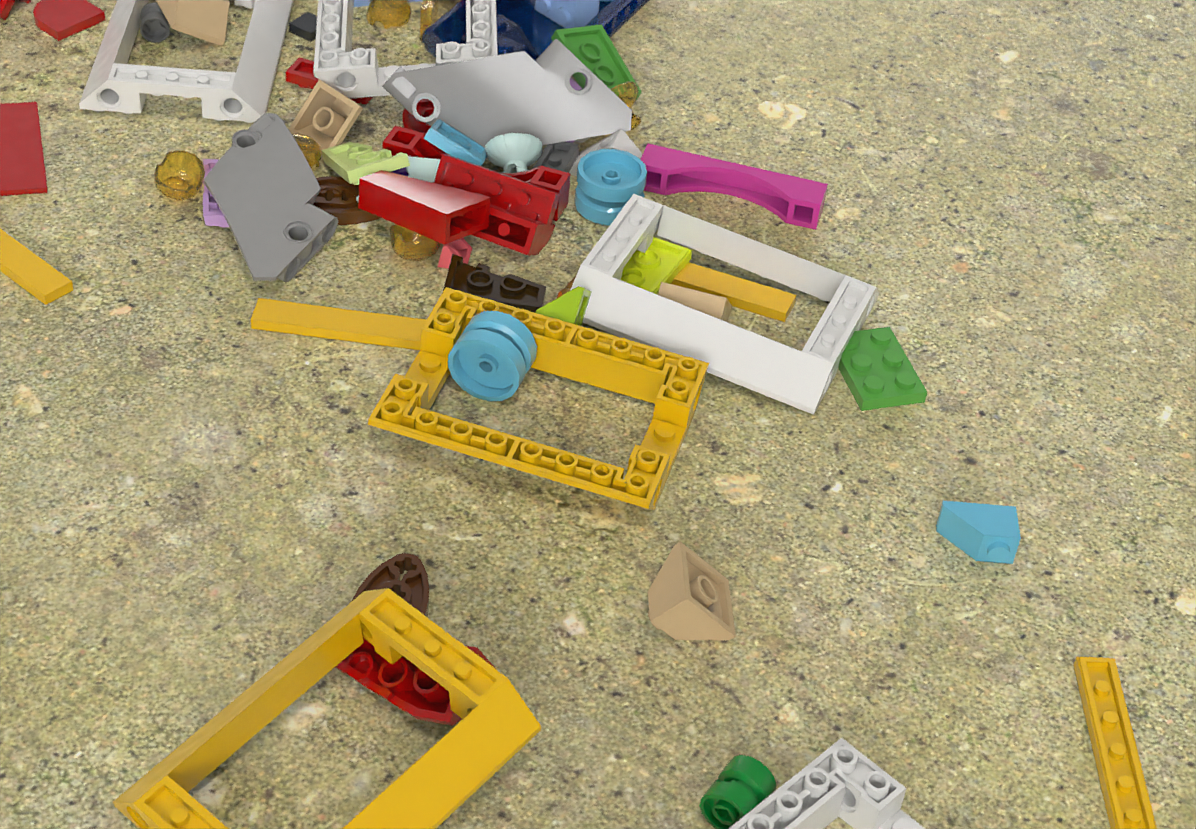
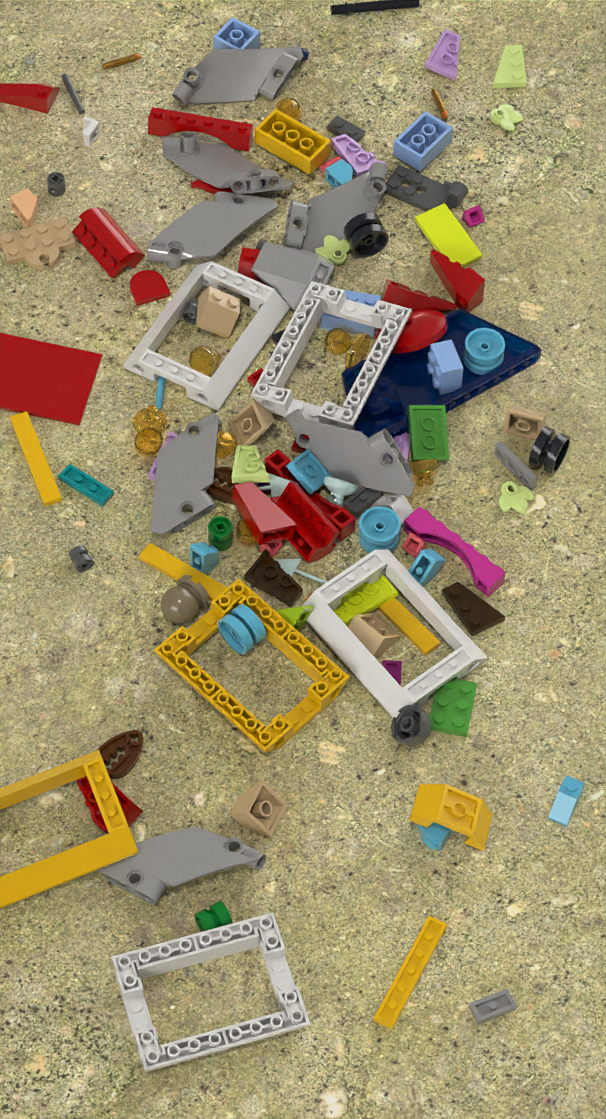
camera: 30 degrees right, 15 degrees up
none -> teal tile [58,463,114,507]
none -> dark grey wheel [69,545,94,572]
none -> light grey panel [97,827,266,904]
none -> clear yellow hair [132,405,167,438]
none -> medium azure piece [155,376,166,411]
none -> dark tan tile [161,574,210,624]
none -> clear yellow hair [189,345,221,377]
none -> medium azure slope [189,542,219,575]
none -> green wheel [208,516,233,551]
none -> light aqua piece [274,559,327,584]
none -> dark grey cylinder [391,705,432,746]
none -> coral slope [402,532,427,558]
none -> medium azure slope [408,549,446,587]
none -> yellow slope [409,784,493,851]
none -> dark brown wing [441,582,505,636]
none -> light grey tile [494,441,537,490]
none -> yellowish green plate [499,481,534,515]
none -> tan slope [504,405,547,441]
none -> black wheel [529,426,571,474]
none -> medium azure slope [548,775,585,827]

